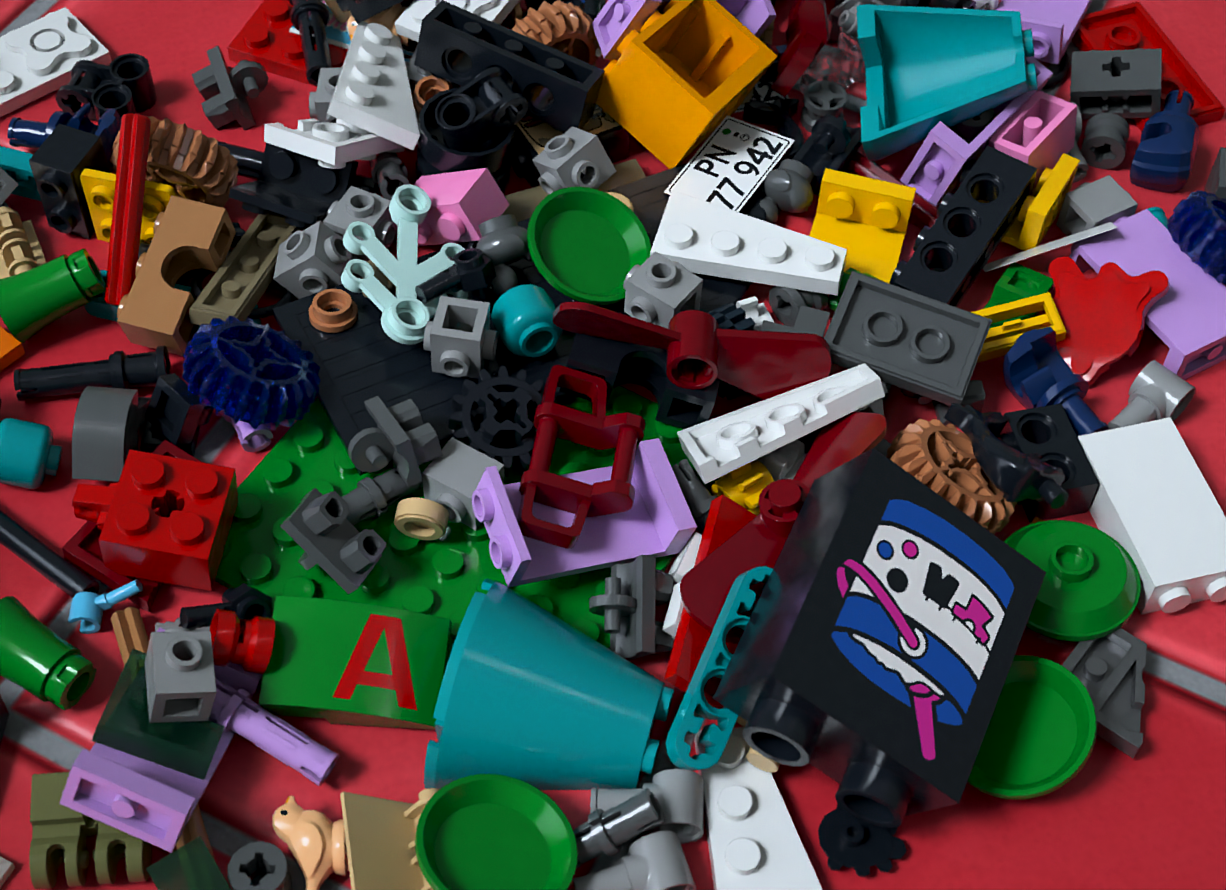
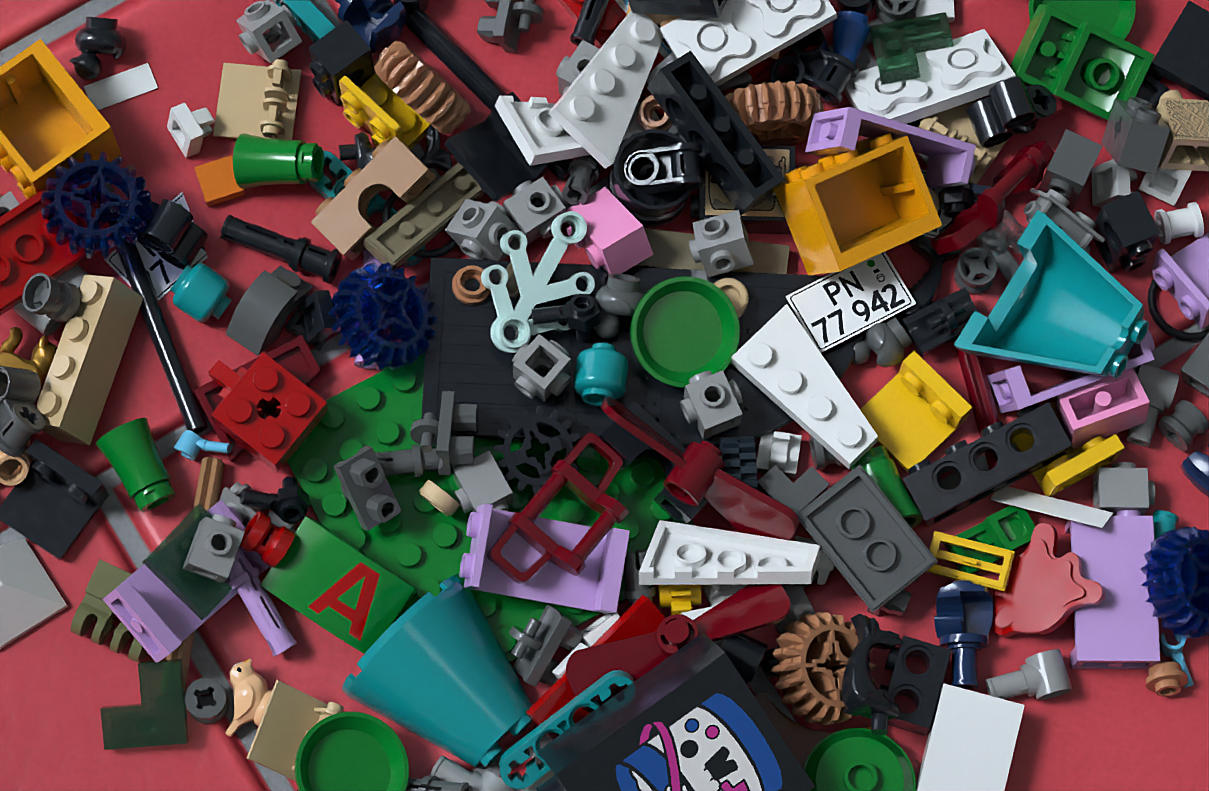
camera: 30 degrees right, 20 degrees up
red axle [104,113,151,306] -> none

